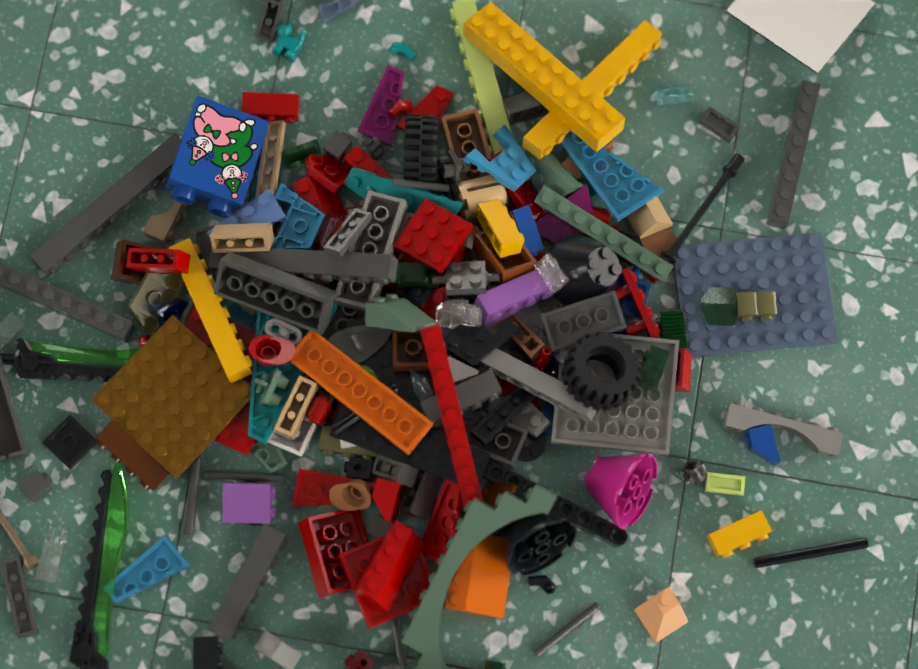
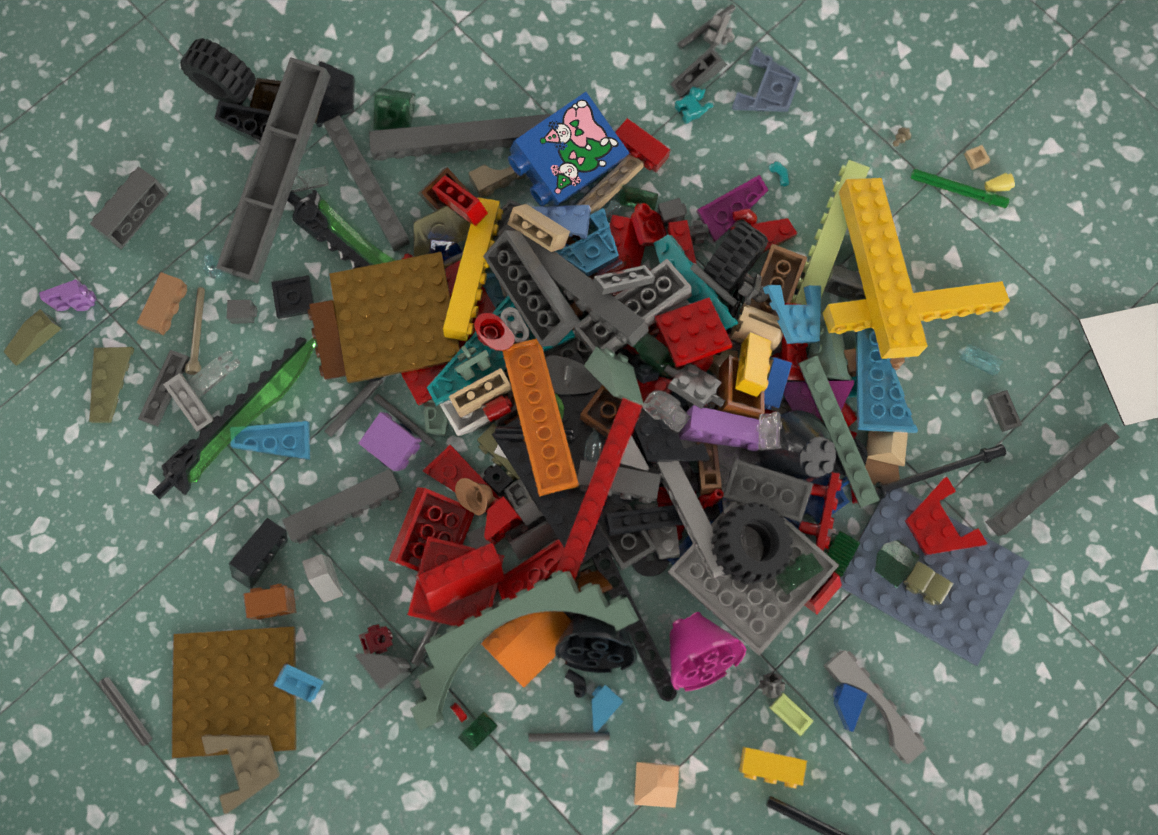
camera: 40 degrees right, 0 degrees up
none -> light grey plate [163,373,213,432]
none -> clear green slope [373,88,415,130]
none -> dark azure slope [591,685,623,733]
none -> red wing [905,477,988,555]

